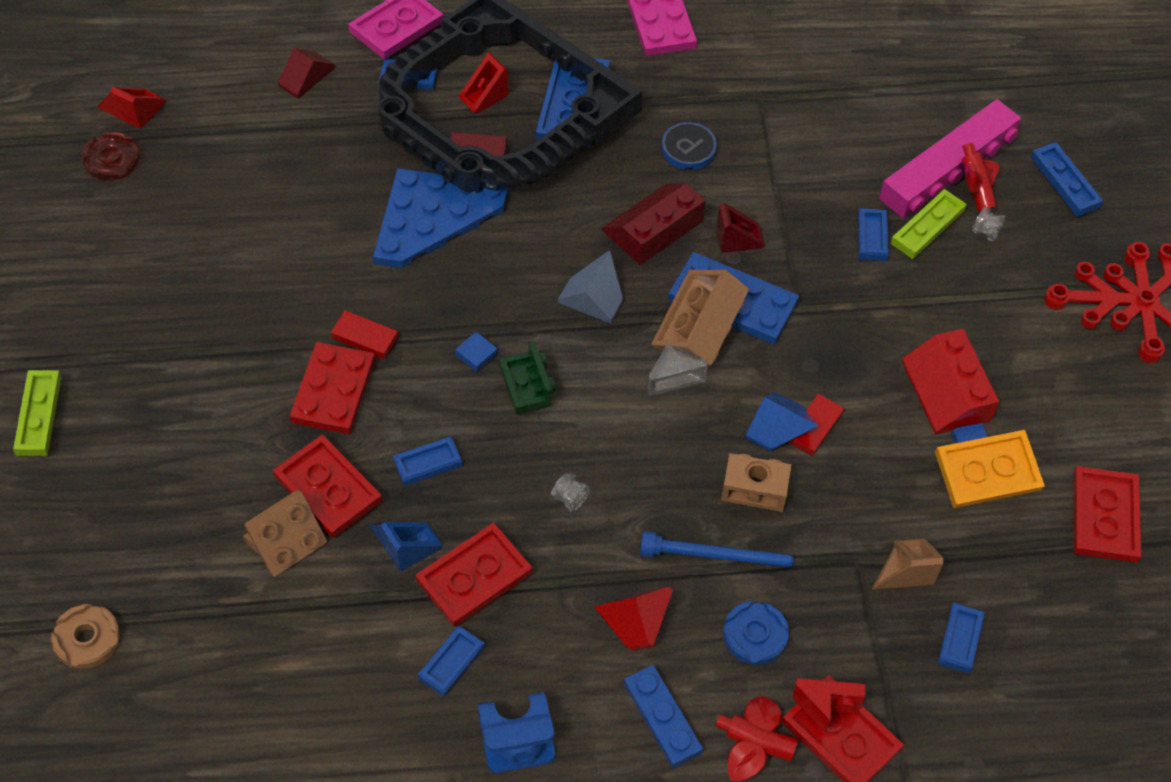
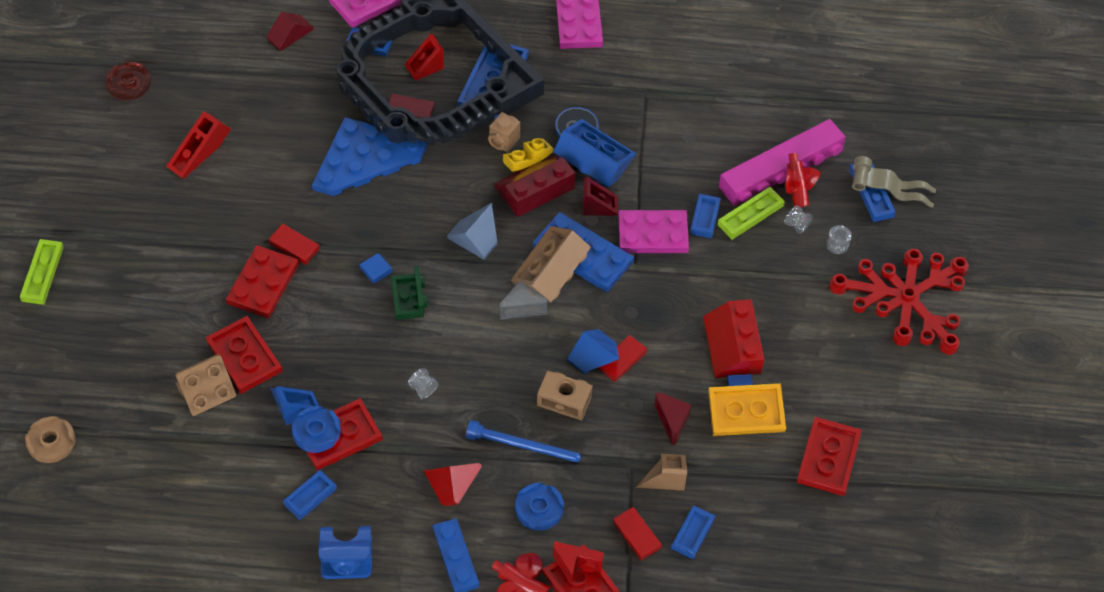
camera: 10 degrees right, 0 degrees up
red slope [97,87,166,129] -> none
blue tile [393,436,462,486] -> none
none -> red slope [166,111,231,179]
none -> blue tile [291,406,341,453]
none -> medium nougat brick [488,112,520,152]
none -> yellow slope [503,138,553,172]
none -> blue slope [553,119,636,187]
none -> red tile [613,507,662,561]
none -> dark pink plate [618,210,689,253]
none -> dark red slope [654,392,691,445]
none -> clear wheel [826,225,852,254]
none -> dark tan flag [852,156,936,208]

